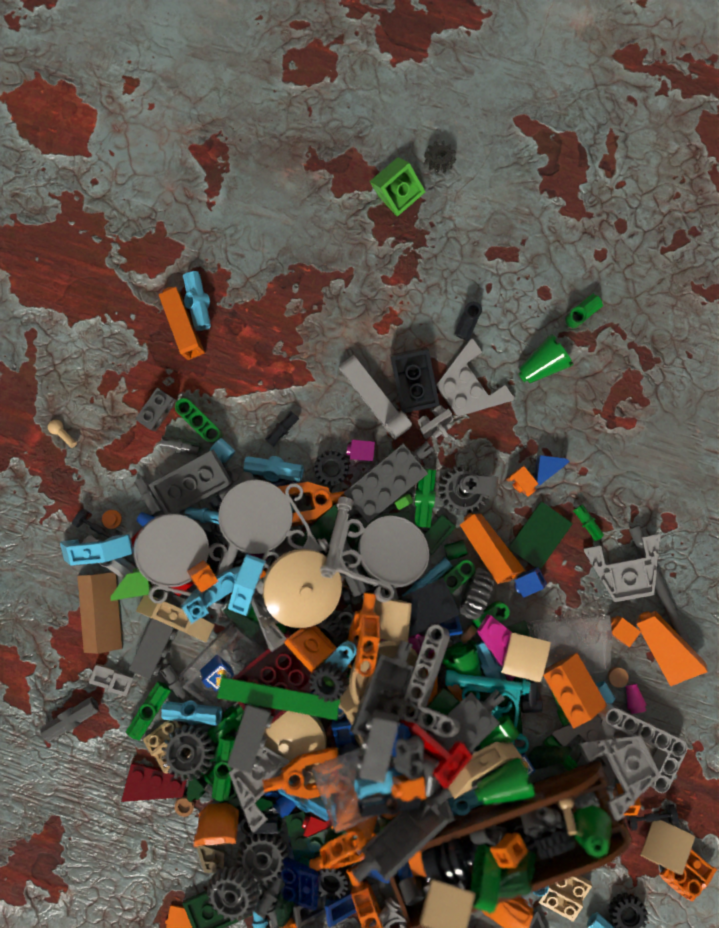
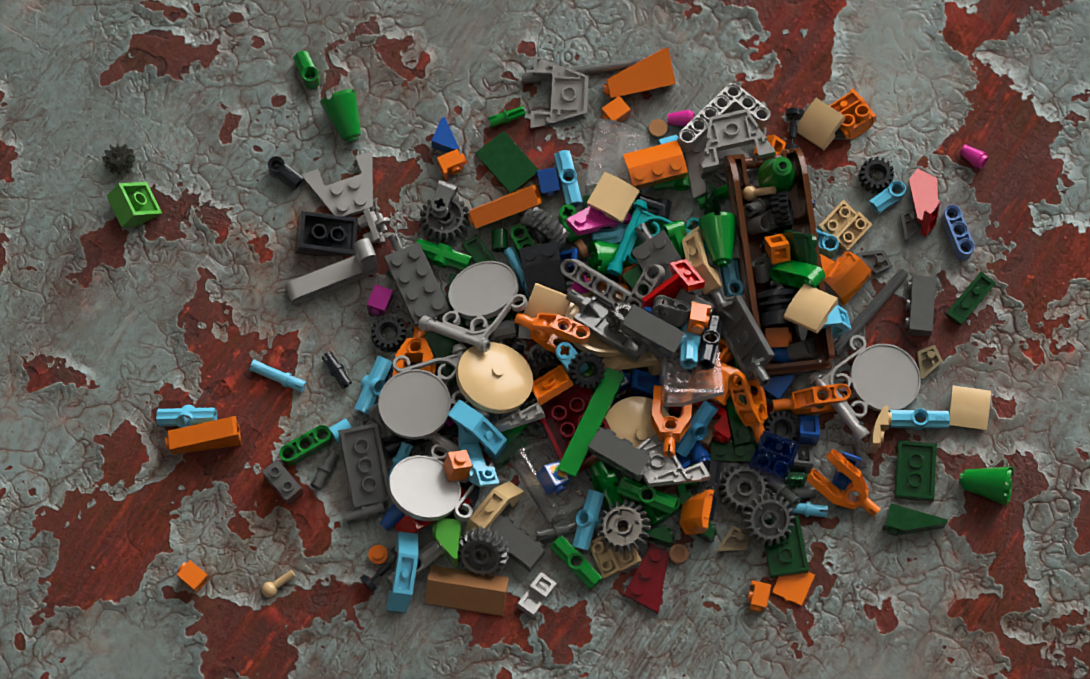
camera: 80 degrees left, 15 degrees down
dark grey piece [40,696,100,742] -> none
bright green tile [394,494,413,510] -> none
none -> orange brick [177,560,210,594]
none -> medium azure pin [249,359,307,393]
none -> dark grey gear [458,526,509,578]
none -> medium azure piece [554,150,583,208]
none -> orange brick [747,580,771,613]

